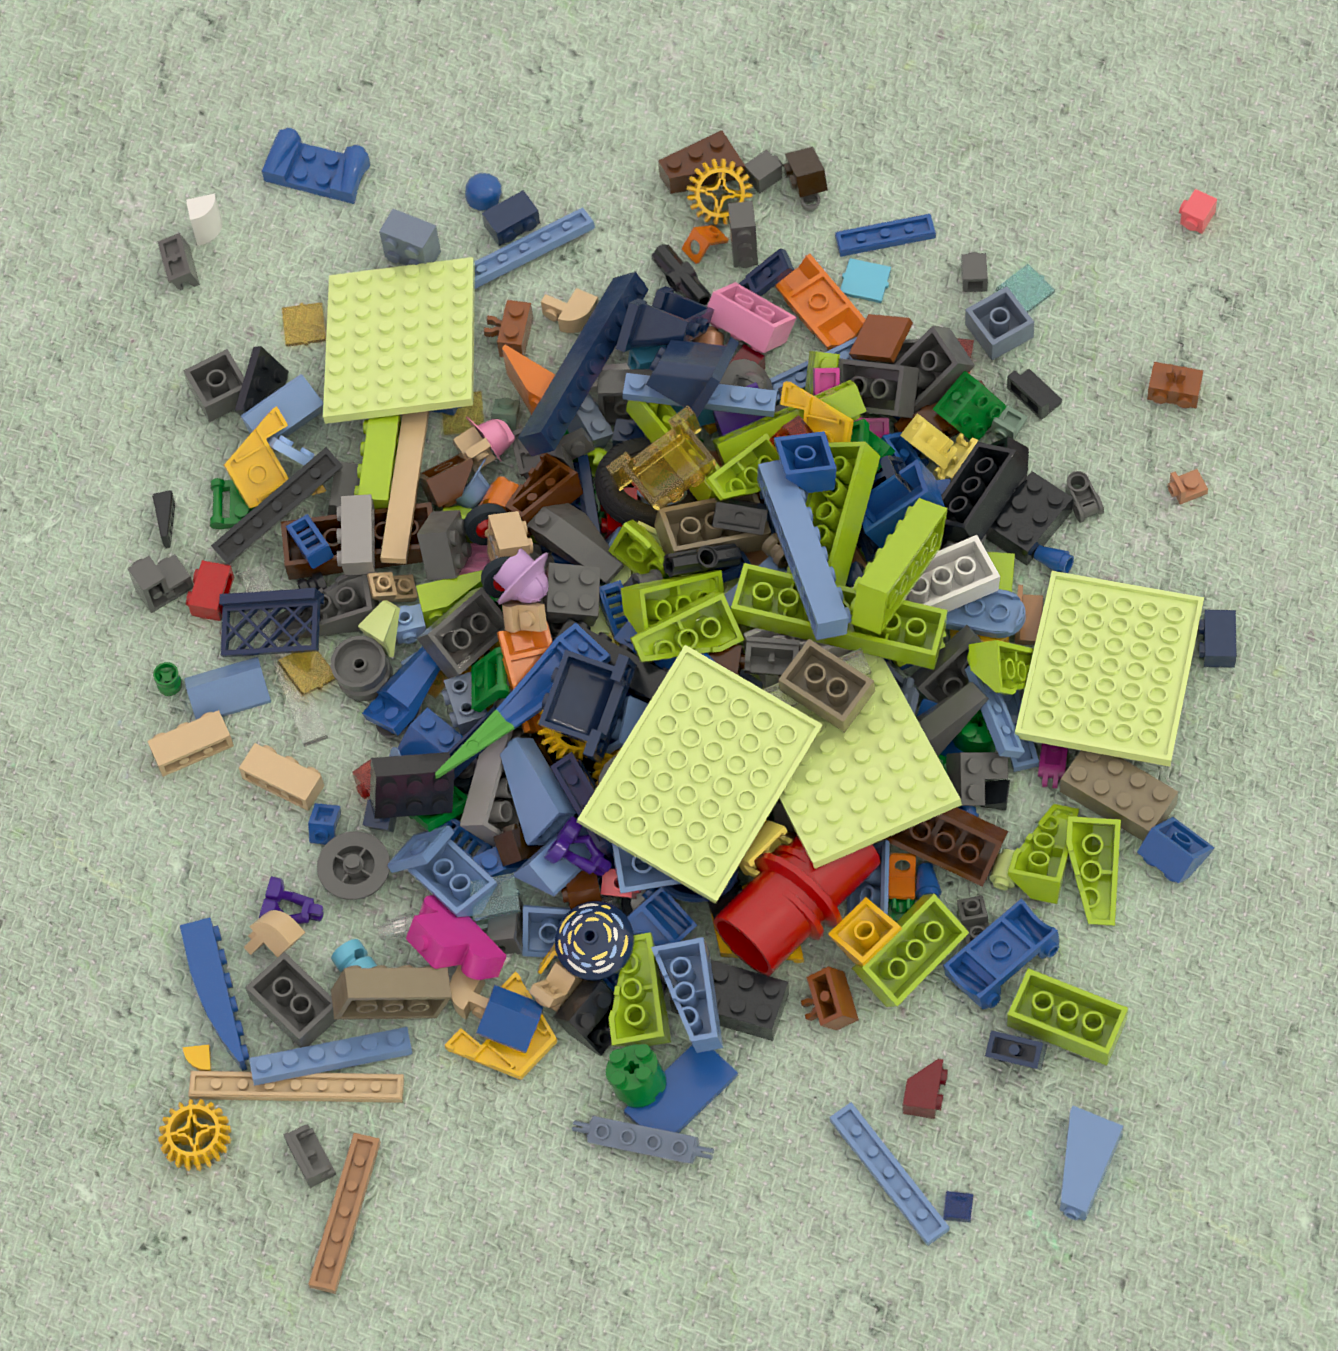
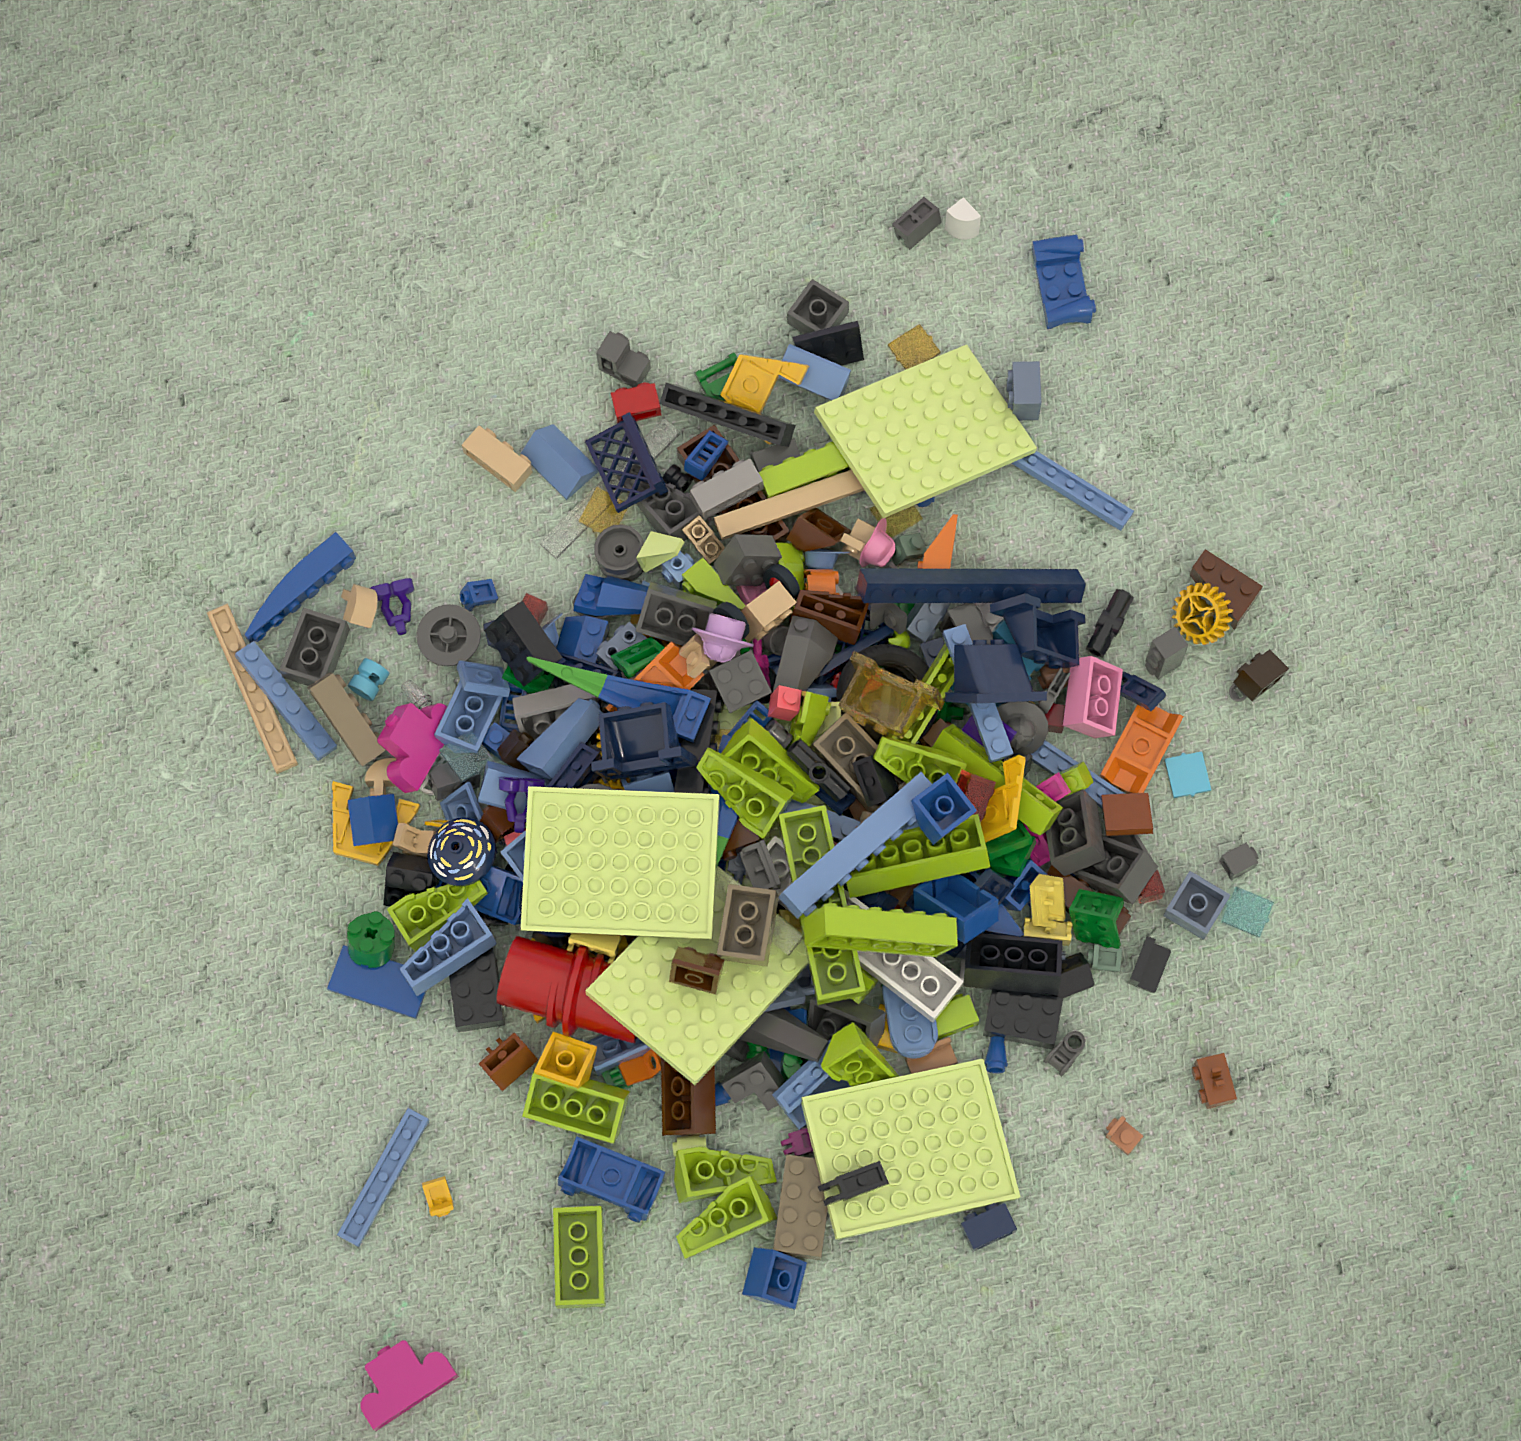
camera: 60 degrees right, 10 degrees up
black slope [152,490,175,548] -> none
green wheel [153,662,182,696] -> none
yellow gear [158,1098,232,1171] -> none
yellow tile [183,1045,212,1071] -> none
tan brick [239,743,324,811] -> none
light blue hinge [268,435,315,465] -> none
dark grey hinge [283,1124,337,1188] -> none
medium nougat plate [308,1133,381,1294] -> none
blue hair [465,173,502,211] -> none
dark blue brick [482,190,540,246] -> none
dark orange brick [484,300,533,357] -> none
tan brick [541,288,599,333] -> none
sand blue plate [572,1116,714,1164] -> none
orange bracket [682,225,729,264] -> none
dark grey brick [745,149,783,194] -> none
blue tile [835,213,936,257] -> none
dark red slope [903,1058,948,1119] -> none
blue cone [915,863,942,899] -> none
clear blue tile [943,1191,973,1223] -> none
dark grey slope [957,895,989,945] -> none
black slope [980,779,1010,810] -> none
dark blue brick [985,1030,1048,1070] -> none
medium blue slope [1060,1105,1123,1221] -> none
coral brick [1179,189,1217,234] -> none
none -> dark pink brick [361,1340,459,1431]
none -> yellow bracket [422,1176,454,1217]
none -> reddish brown slope [669,947,725,995]
none -> coral brick [768,685,802,721]
none -> black hinge [818,1161,889,1206]
none -> dark grey piece [1038,668,1071,714]

